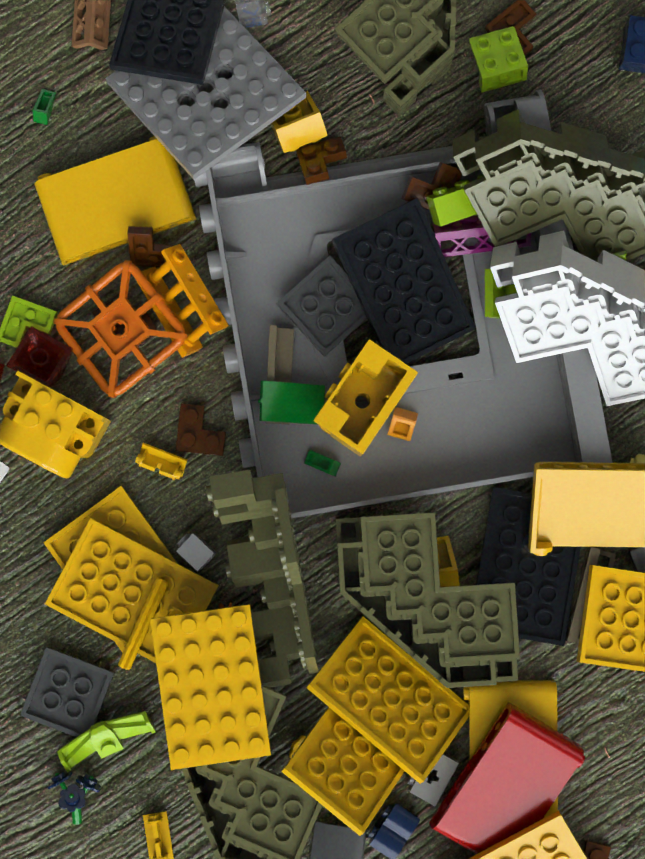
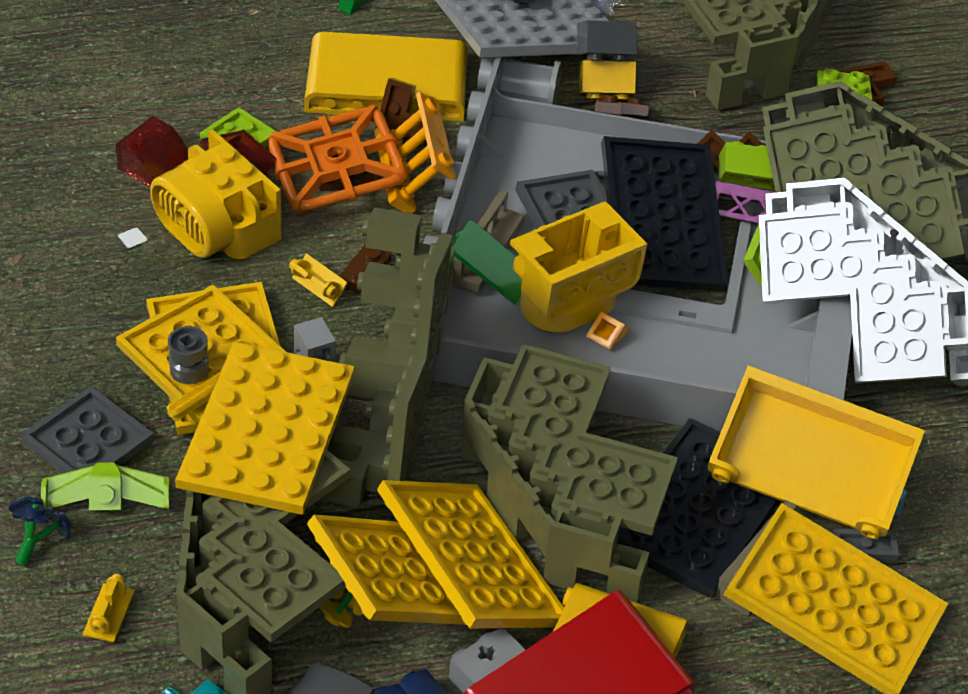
camera: 15 degrees right, 40 degrees down
green piece [304,450,341,477] -> none
none -> dark grey wheel [168,326,209,384]
none -> dark grey piece [577,20,637,61]

